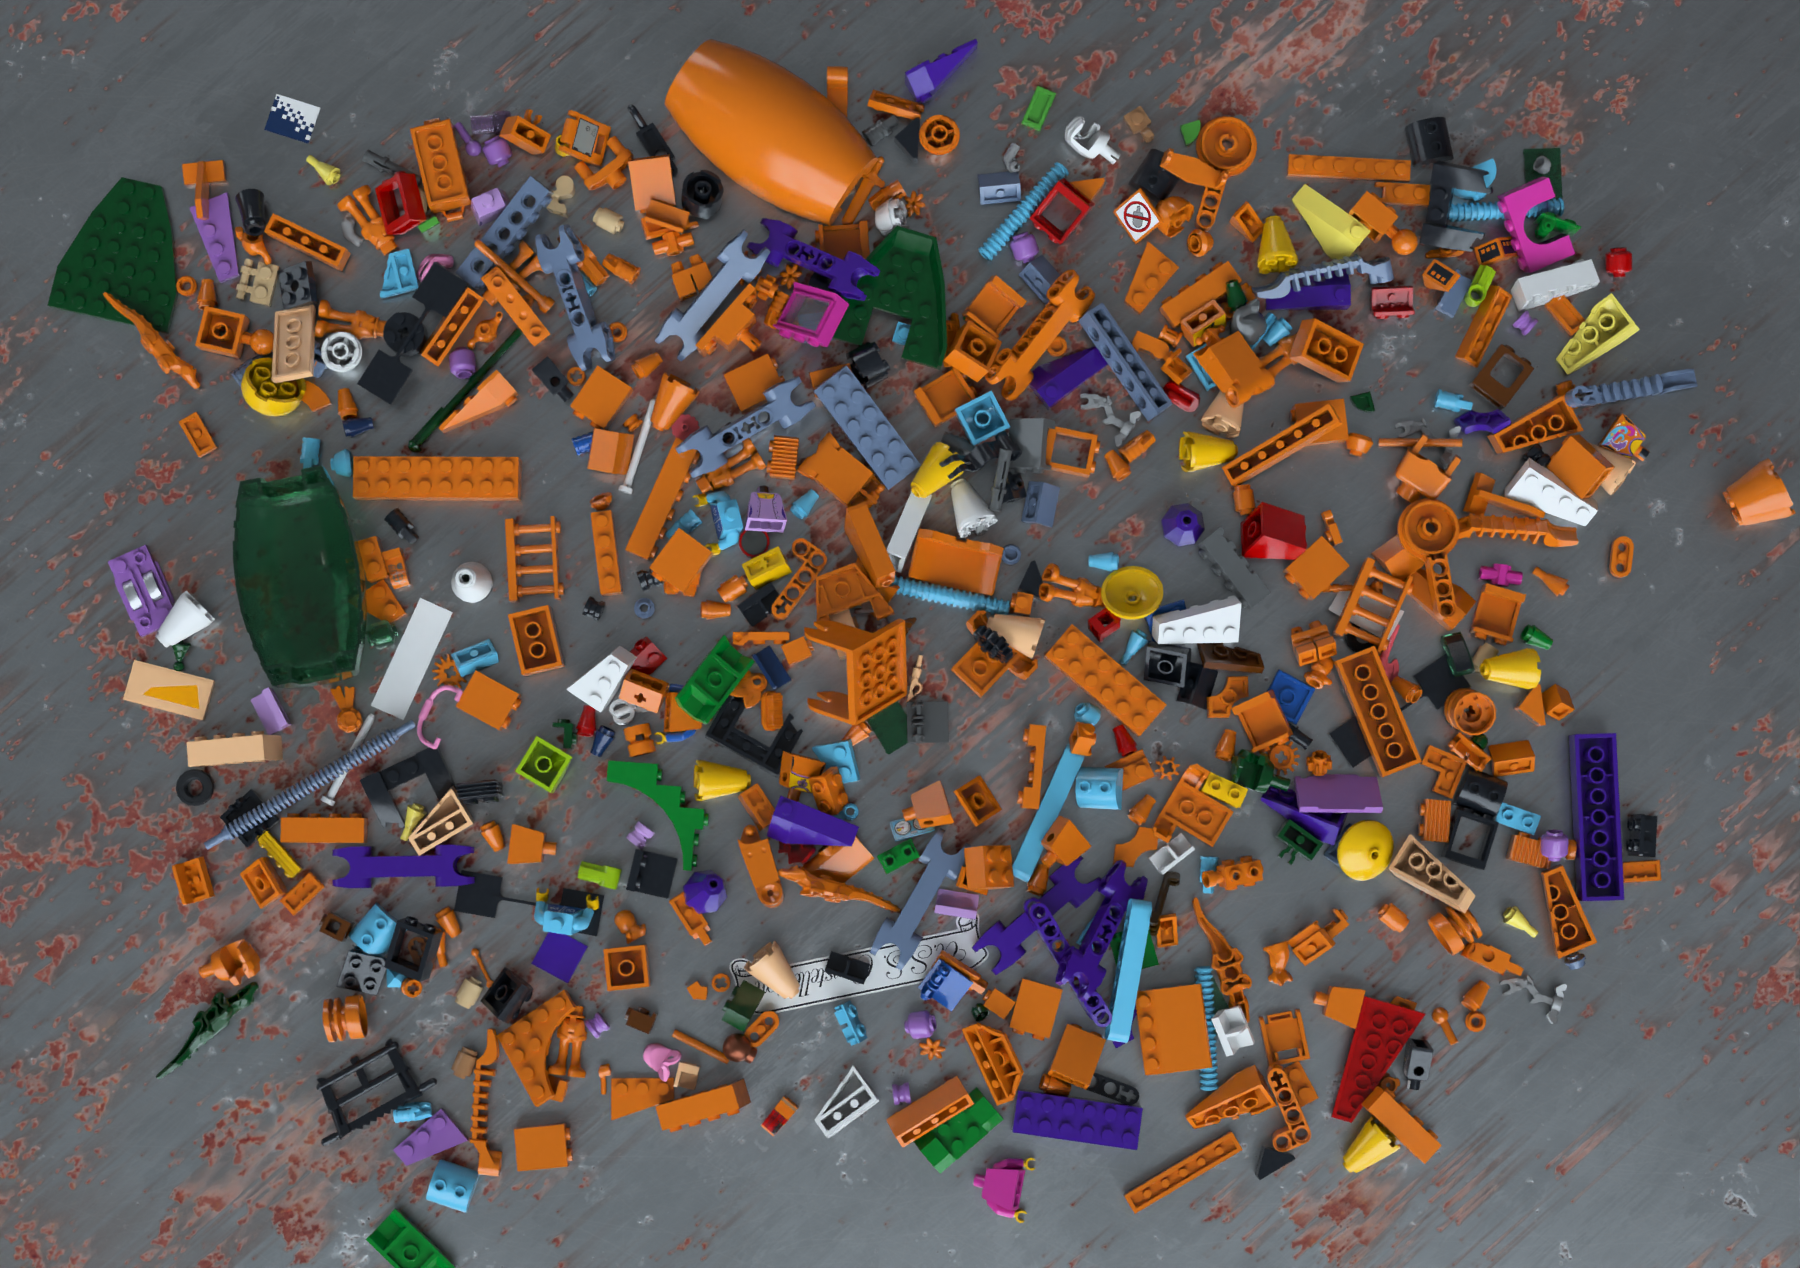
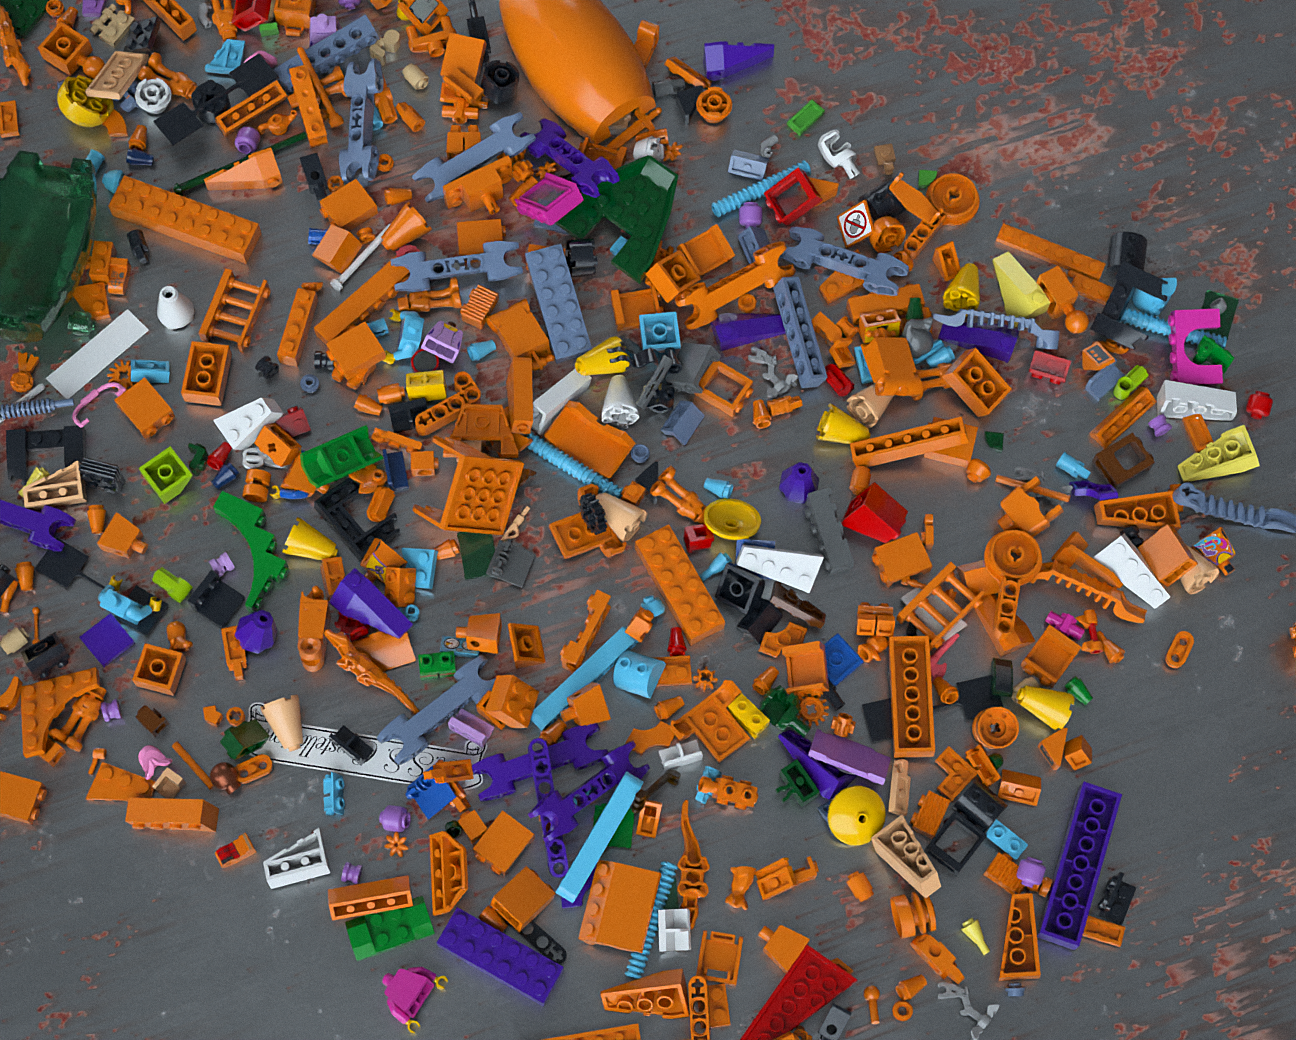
camera: 20 degrees right, 15 degrees down
slope [1474,236,1518,265] -> none
none -> orange hinge [423,759,474,784]
none -> sand blue piece [780,227,909,296]
none -> light nougat hinge [888,759,911,816]
none -> orange piece [1075,609,1104,654]

